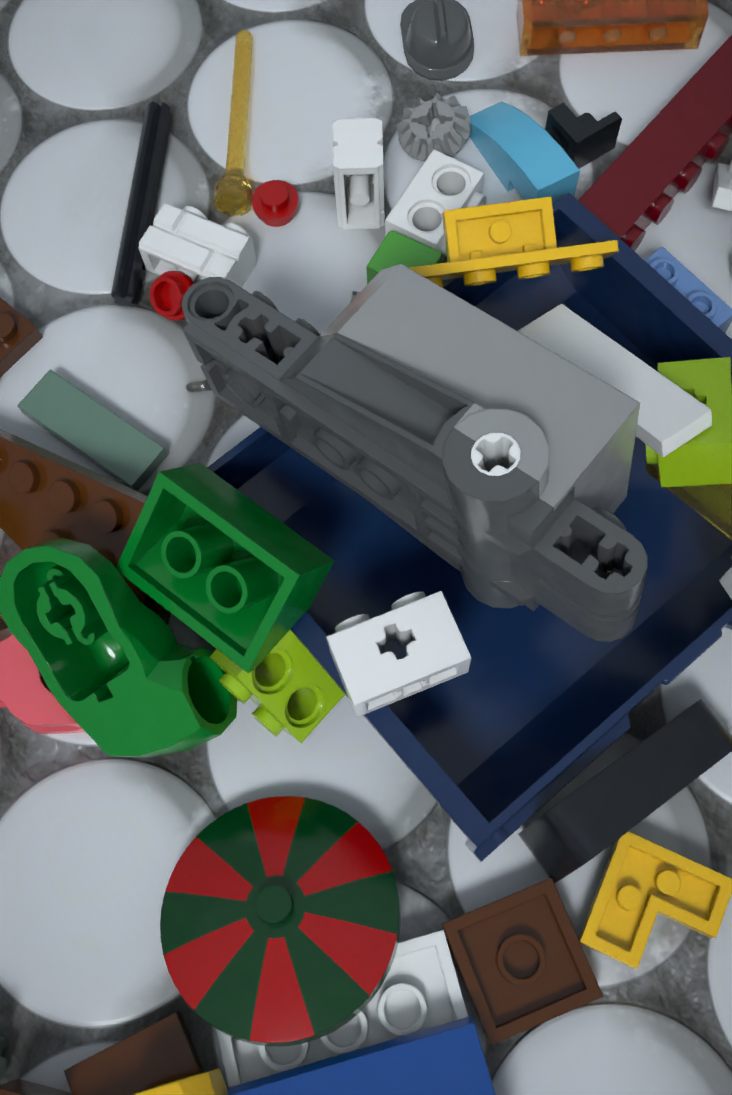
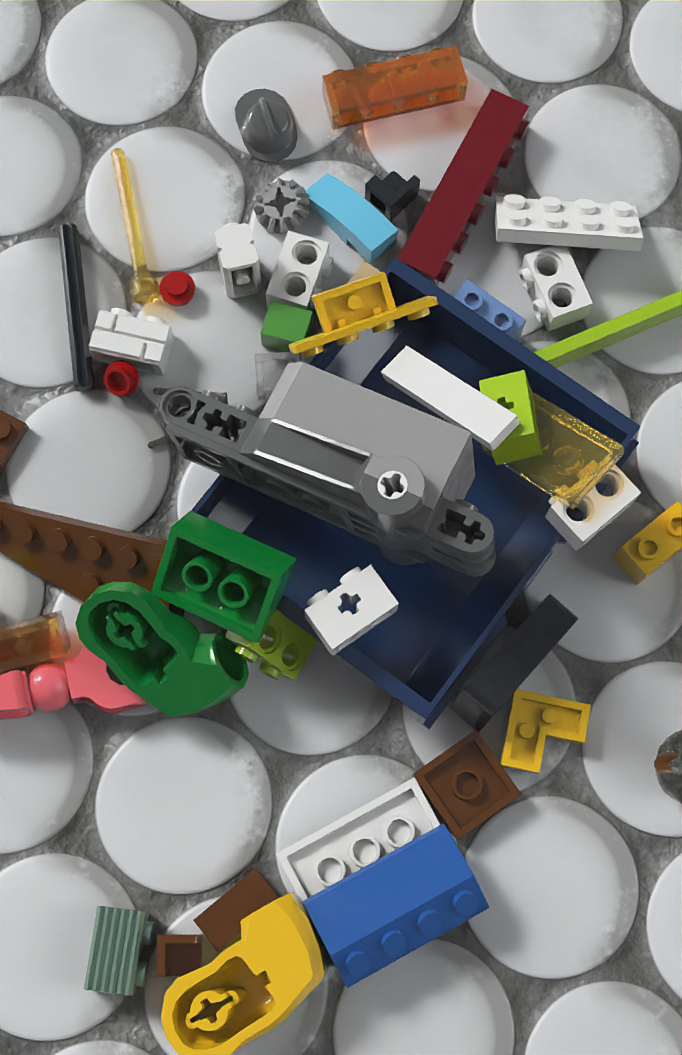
camera: 20 degrees left, 5 degrees up
sand green tile [17,369,168,491] -> none
dish [160,796,401,1047] -> none

